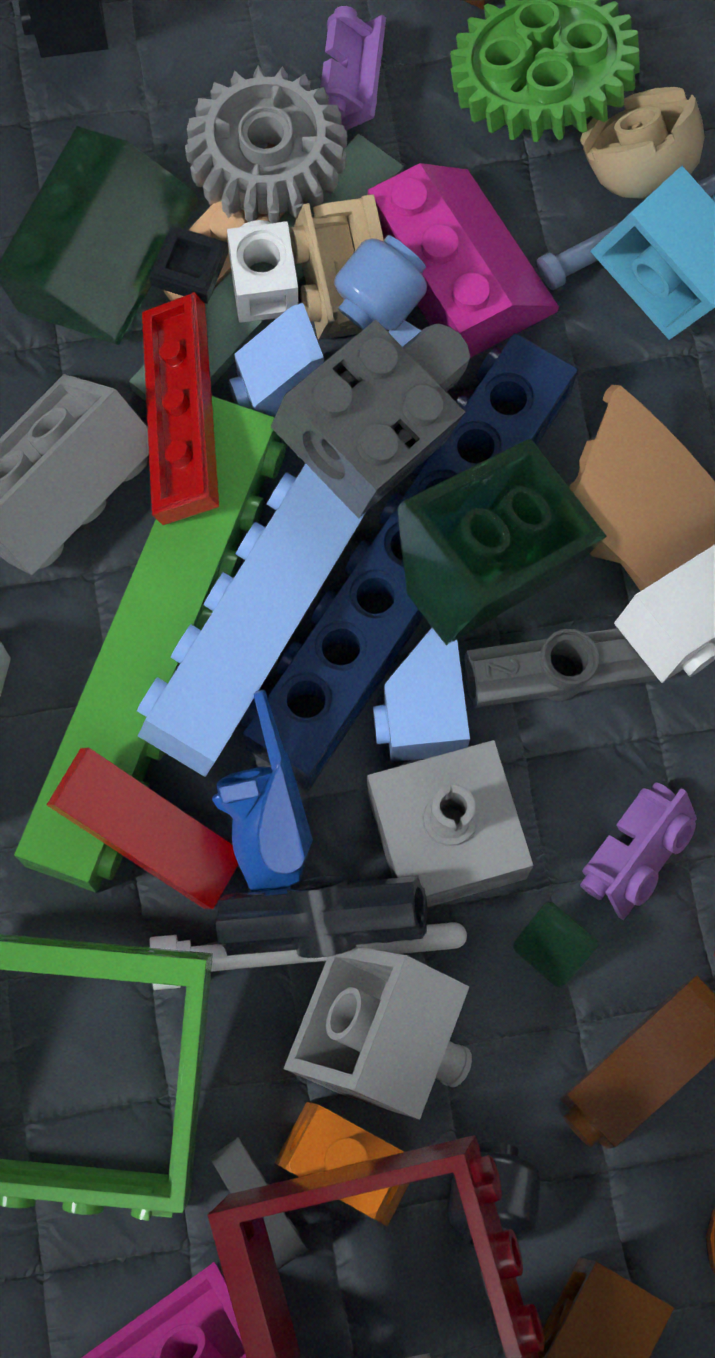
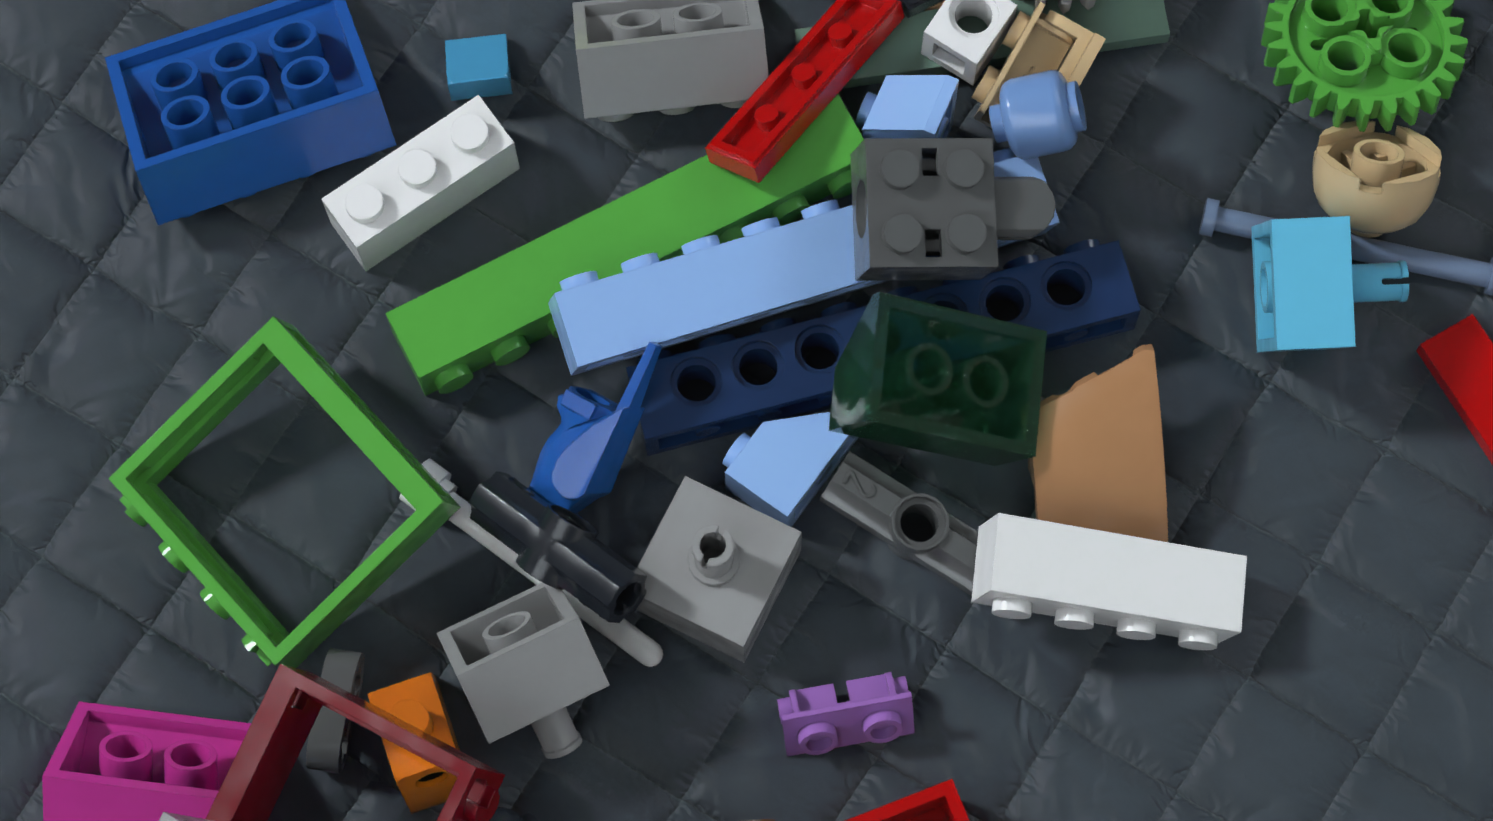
camera: 45 degrees right, 0 degrees up
red tile [46,747,238,909] -> none
dark pink slope [368,163,559,358] -> none
clear green slope [513,902,599,987] -> none

